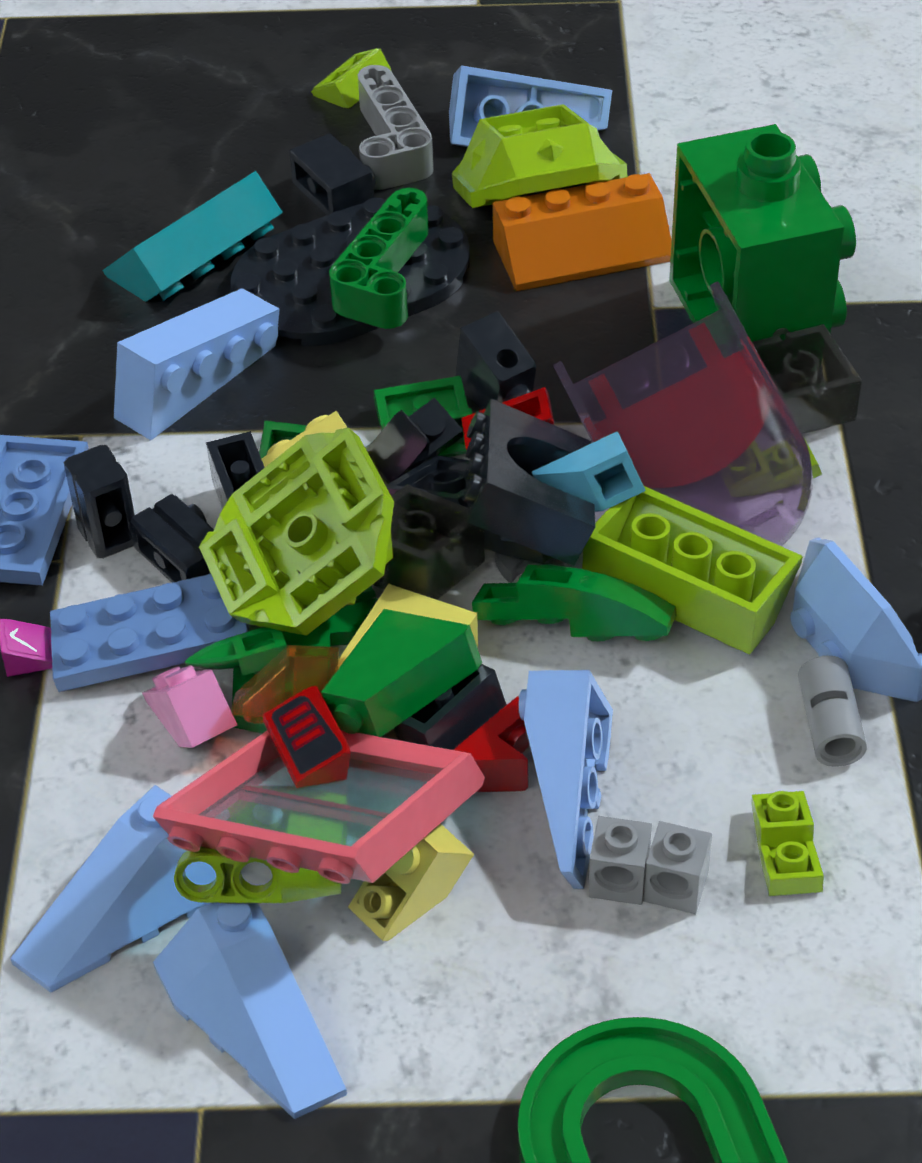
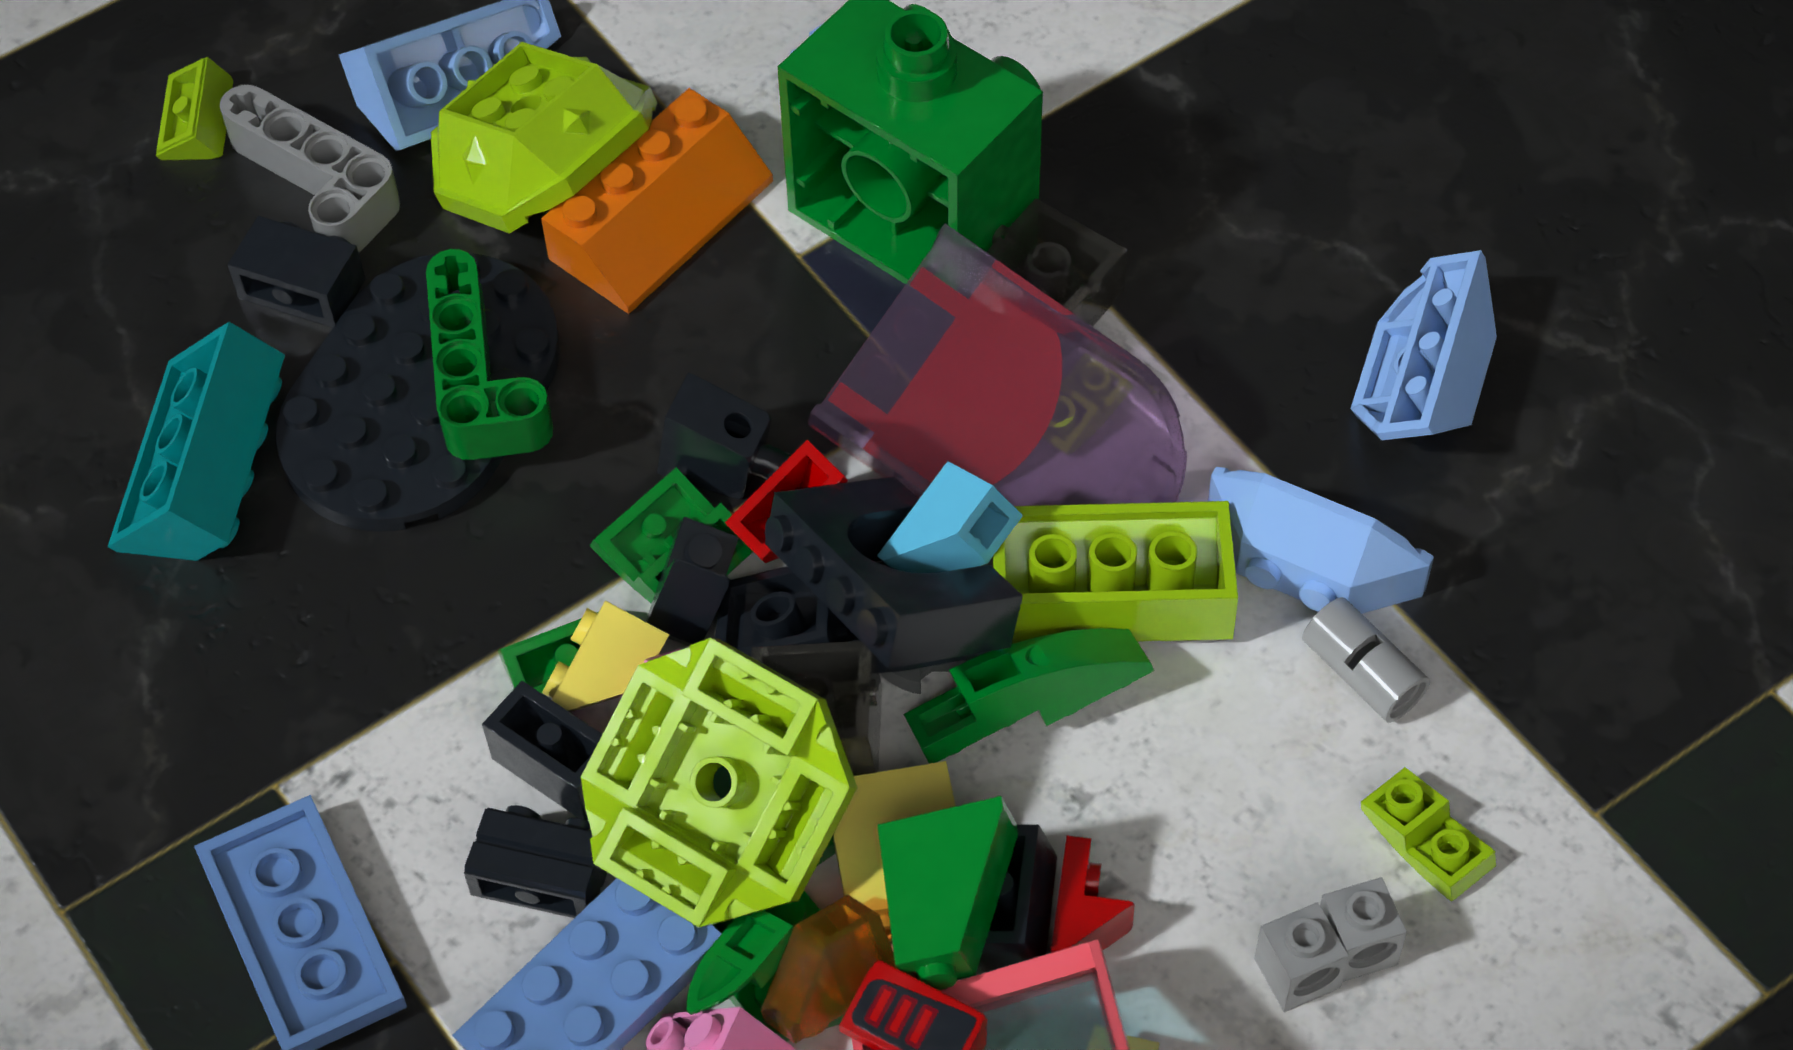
camera: 35 degrees left, 10 degrees up
black brick [63,445,135,559] -> none
light blue wedge [114,288,279,440] -> none
light blue wedge [519,670,613,889] -> none

